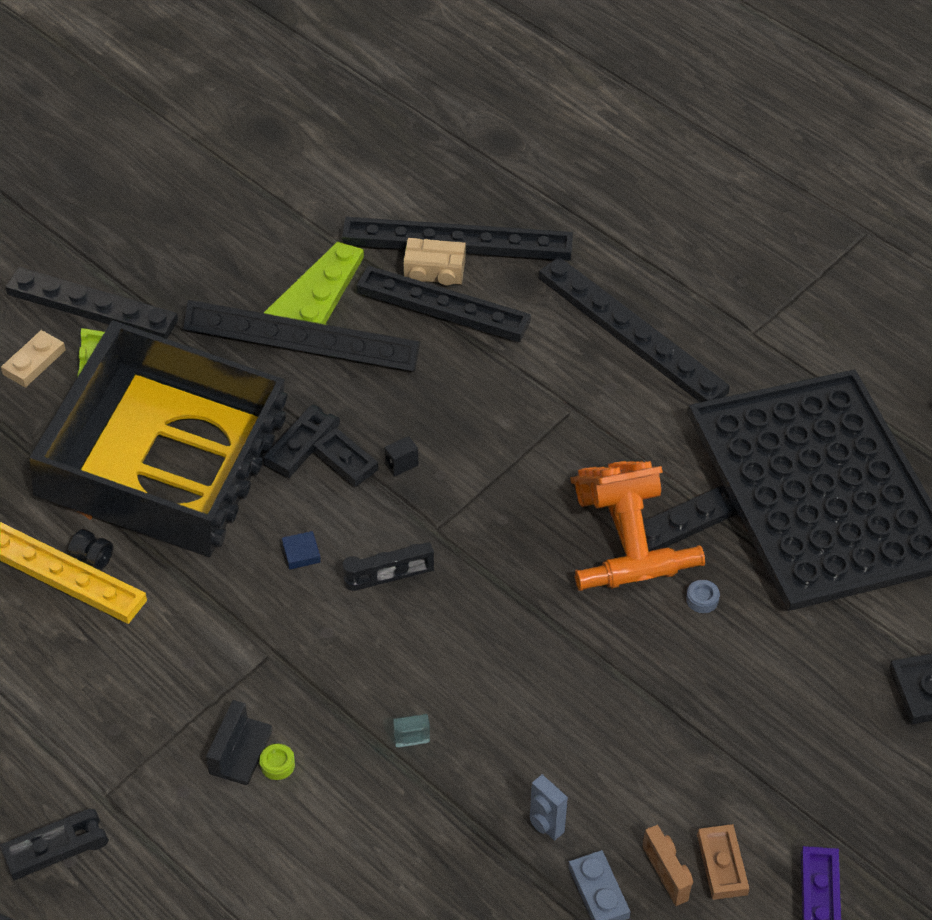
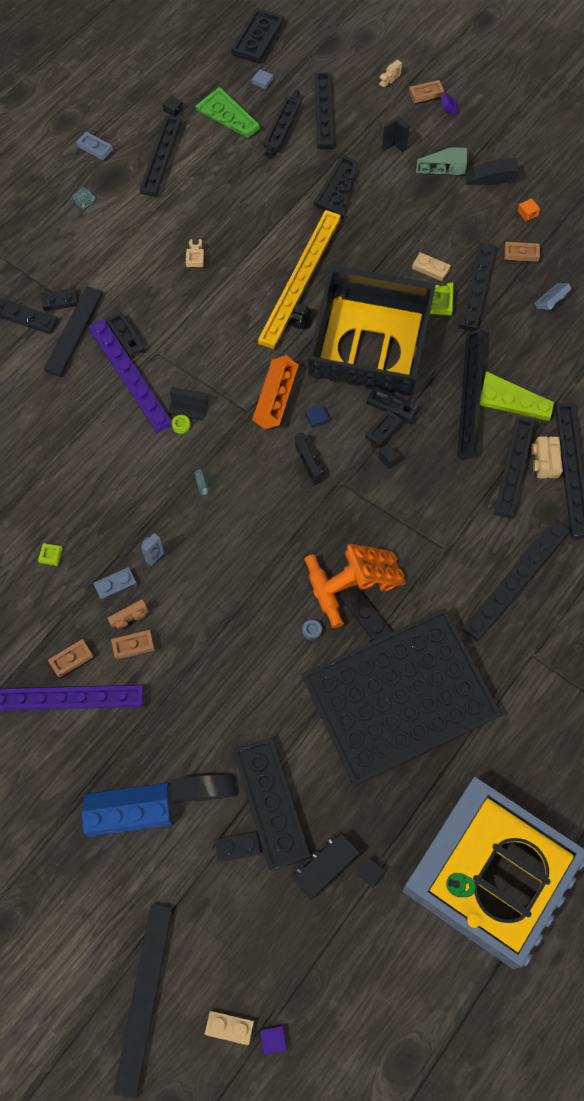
camera: 85 degrees right, 15 degrees up
none -> dark purple plate [88,318,172,433]
none -> orange brick [252,355,298,429]
none -> medium nougat plate [504,242,540,262]
none -> sand blue plate [534,283,571,310]

